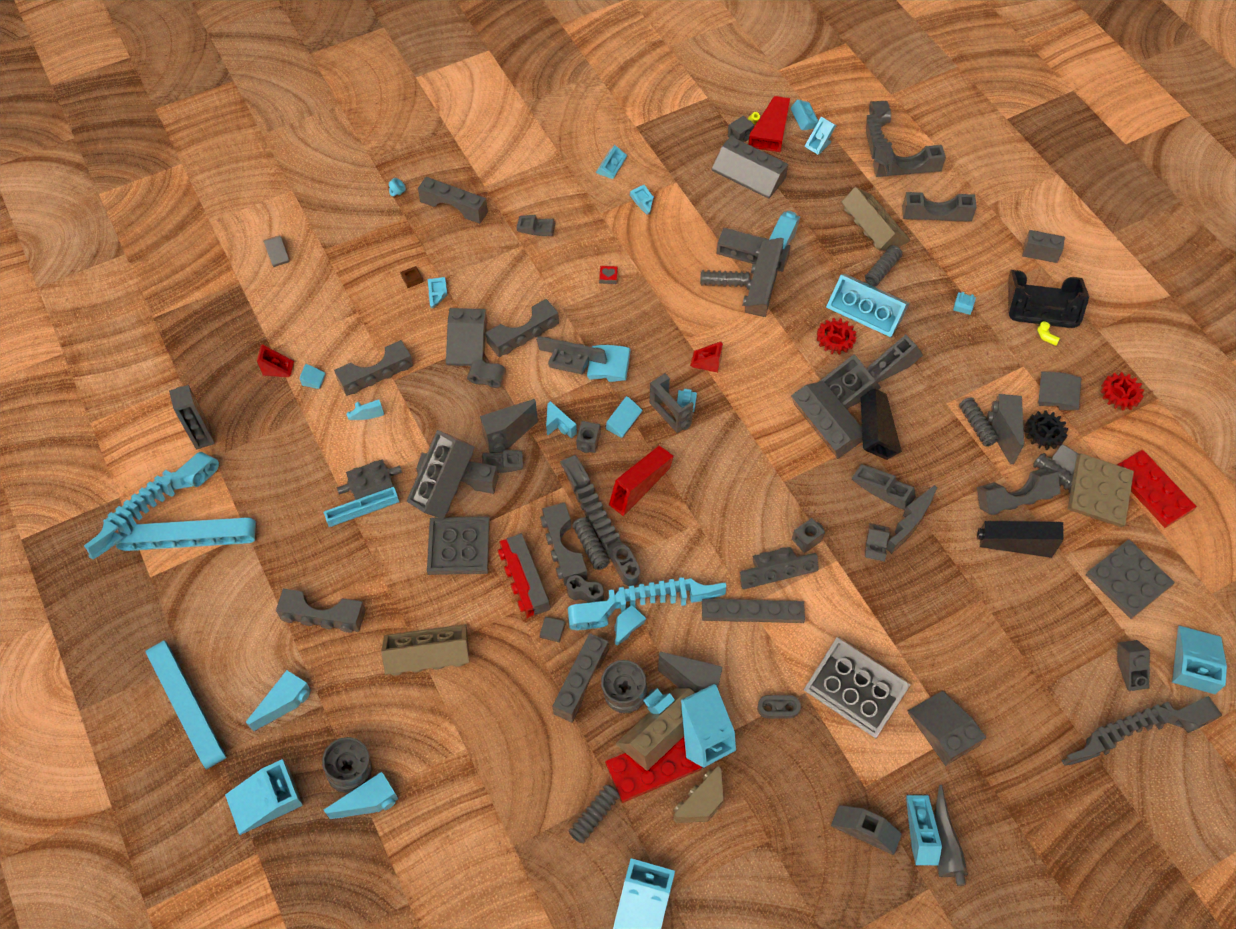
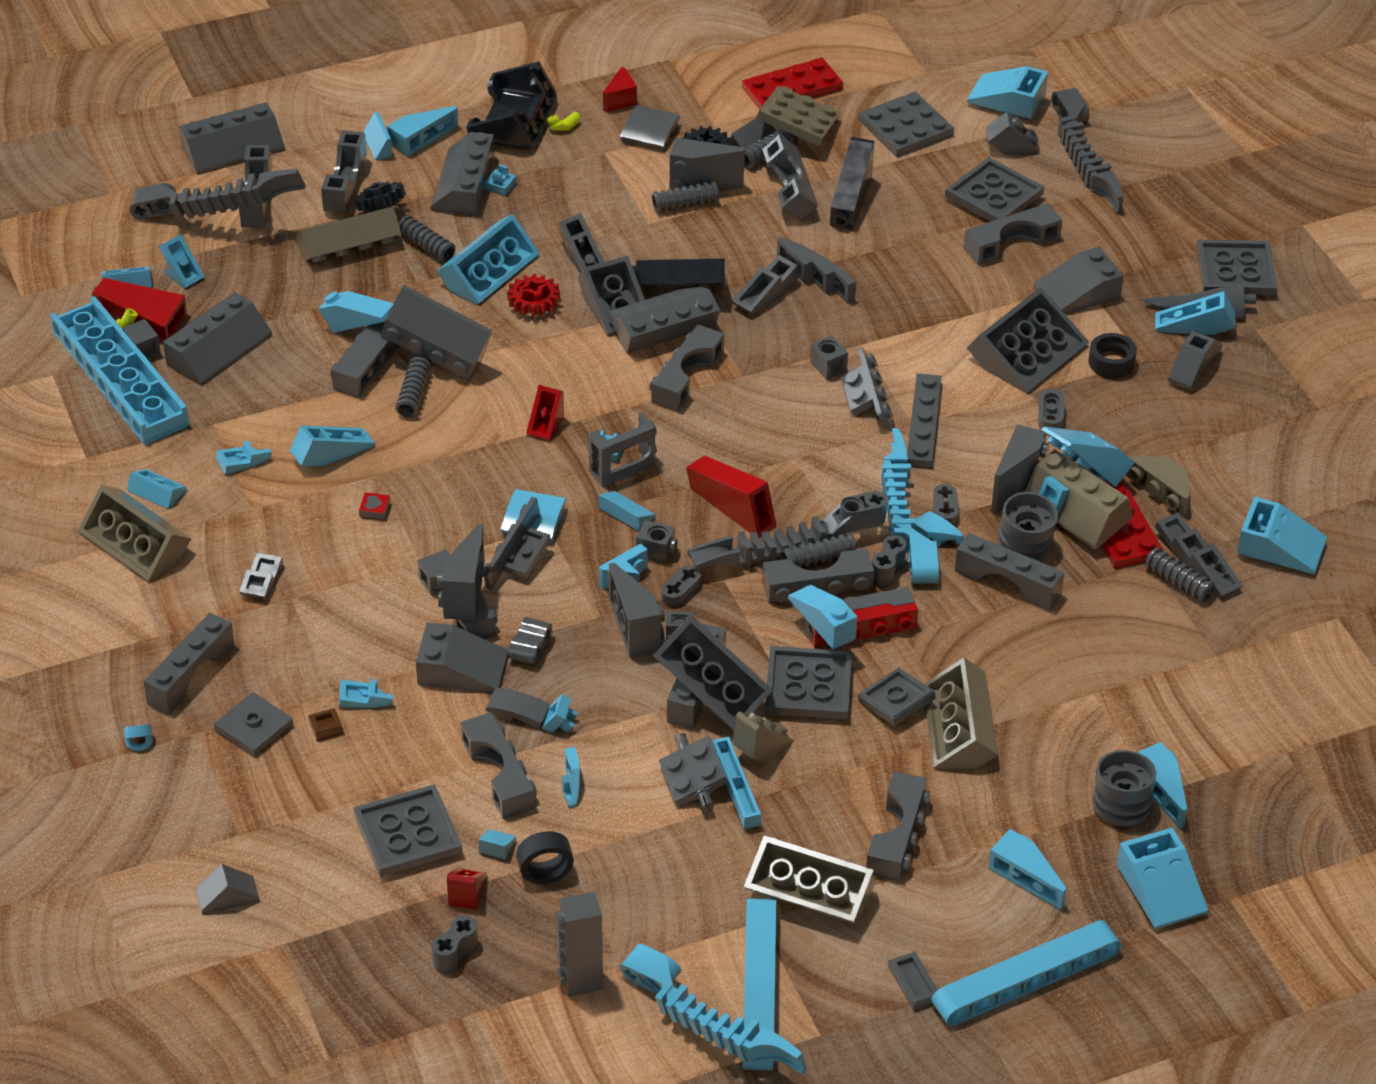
camera: 85 degrees left, 15 degrees down
dark grey tile [540,617,565,643] -> none
dark grey slope [865,523,890,562] -> none
dark grey brick [1022,230,1065,263] -> none
red gear [1100,372,1144,411] -> none
none -> medium azure tile [50,296,190,445]
none -> dark tan slope [77,485,191,582]
none -> dark grey slope [179,102,285,175]
none -> dark grey plate [214,692,294,757]
none -> medium azure slope [290,425,375,467]
none -> dark grey plate [353,784,463,877]
none -> black gear [354,181,406,212]
none -> medium azure slope [363,112,392,160]
none -> medium azure slope [387,106,458,156]
none -> dark grey slope [430,132,495,215]
none -> dark grey axle [431,915,478,974]
none -> dark grey slope [437,524,485,621]
none -> dark grey slope [485,688,550,729]
none -> black tyre [516,831,574,884]
none -> medium azure tile [543,694,578,733]
none -> red slope [603,67,637,112]
none -> dark grey arch [649,325,724,411]
none -> dark grey beam [661,565,701,607]
none -> dark tan slope [733,711,794,763]
none -> dark tan slope [744,836,876,924]
none -> medium azure slope [788,585,857,649]
none -> dark grey plate [858,667,936,726]
none -> dark grey tile [888,952,937,1011]
none -> dark grey beam [933,484,959,526]
none -> dark grey plate [945,157,1045,222]
none -> dark grey arch [964,203,1062,265]
none -> black tyre [1088,333,1137,378]
none -> dark grey slope [1155,512,1243,598]
none -> dark grey plate [1197,240,1277,296]

